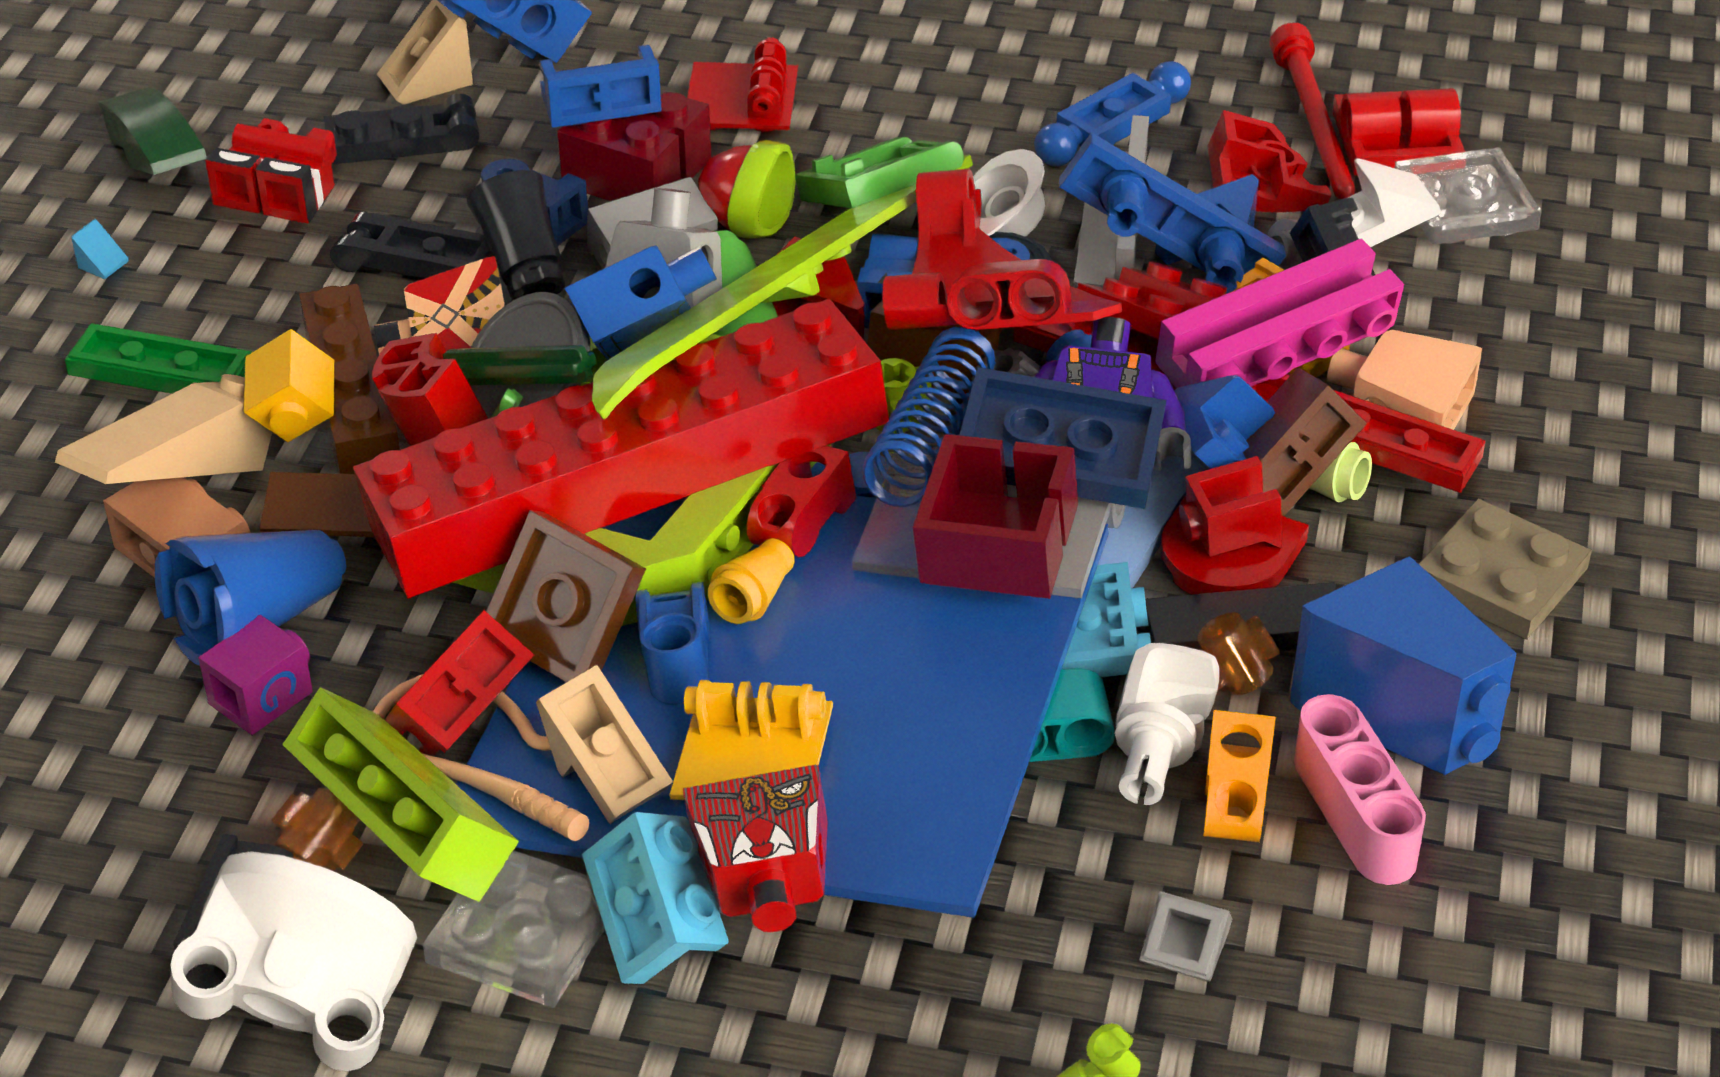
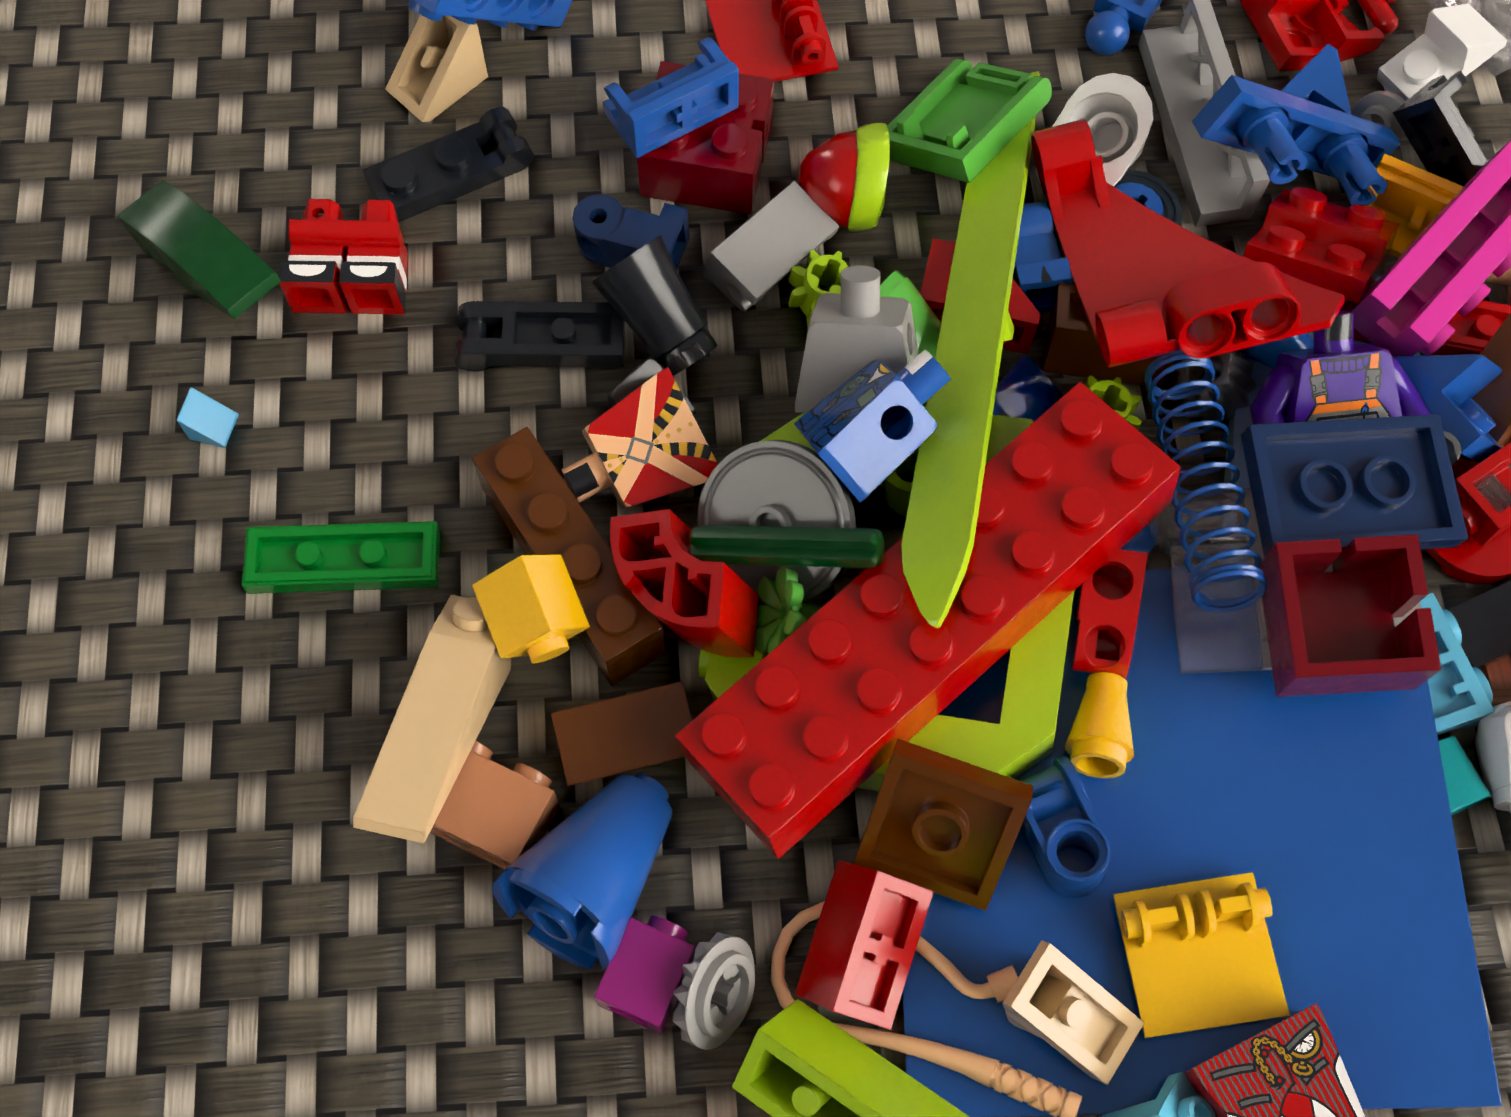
camera: 20 degrees left, 25 degrees up
none -> light grey gear [673,932,755,1050]

